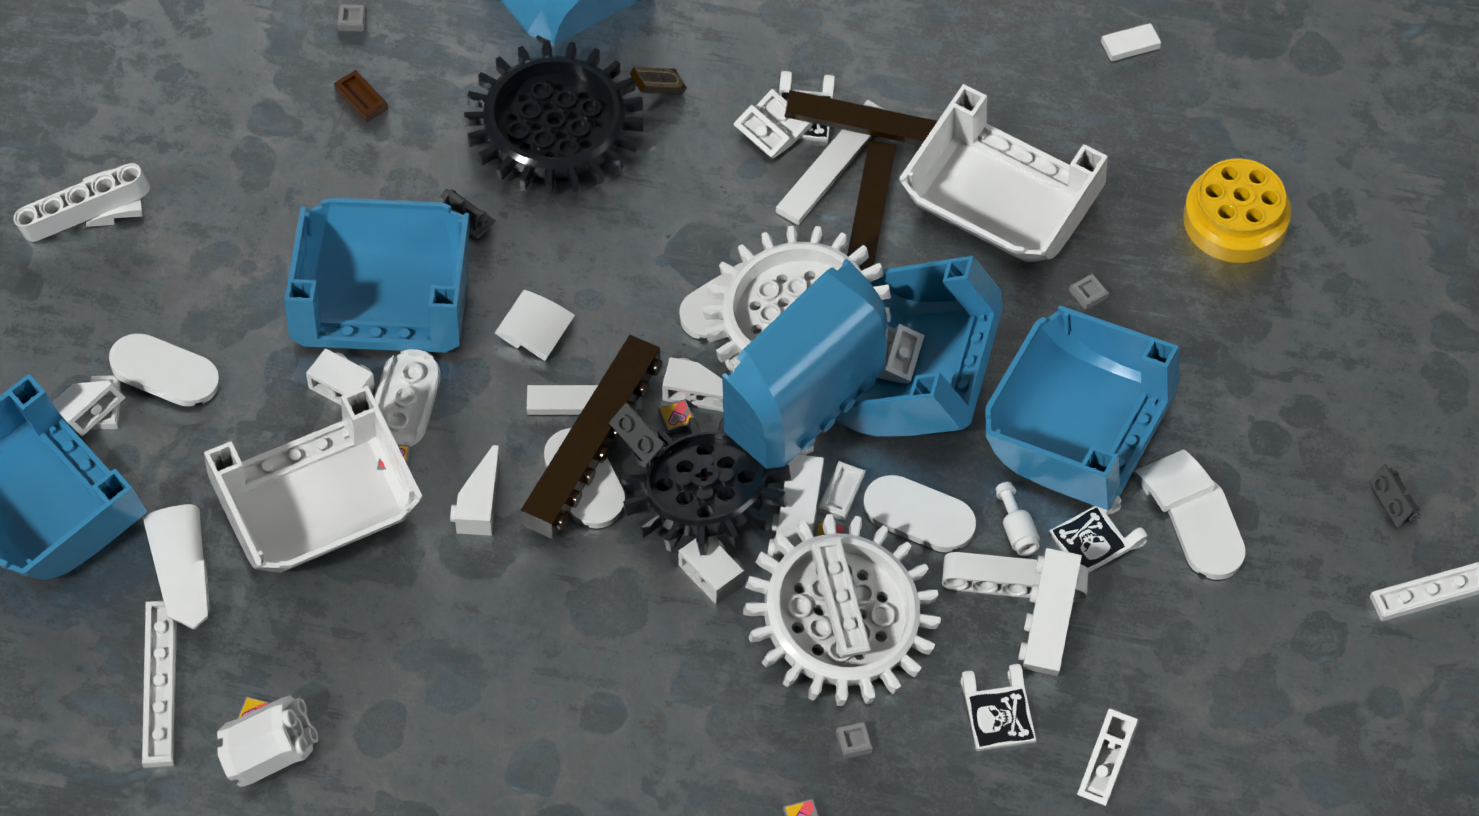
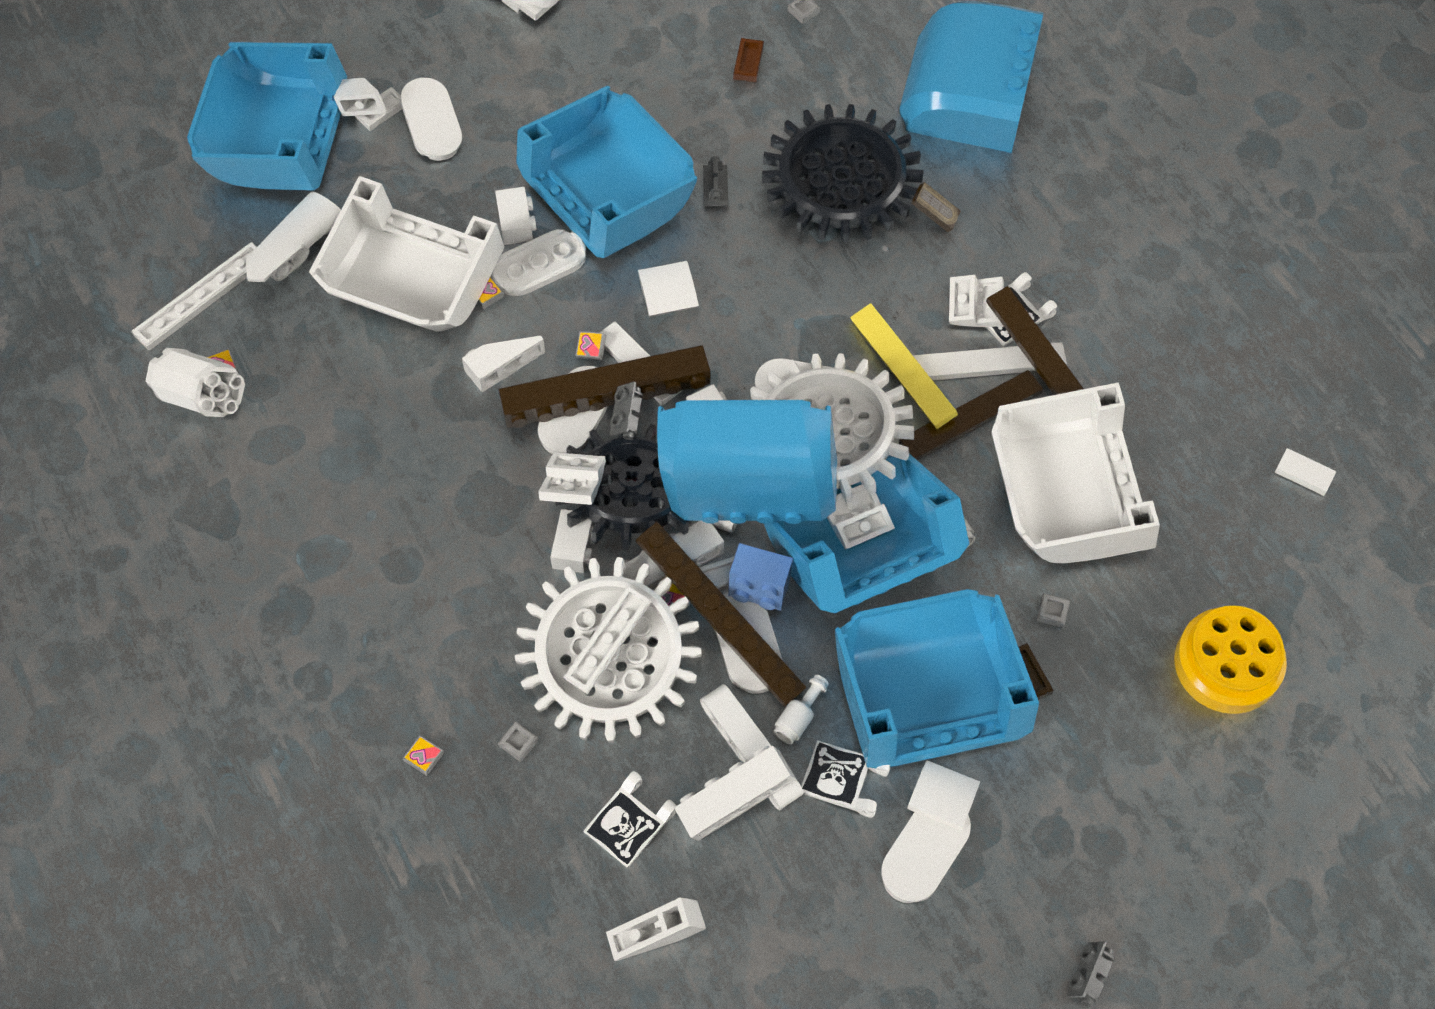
camera: 50 degrees right, 5 degrees up
none -> white slope [539,452,606,505]
none -> tile [576,331,606,360]
none -> dark brown plate [635,522,806,708]
none -> medium blue brick [728,543,793,611]
none -> light yellow tile [850,303,958,430]

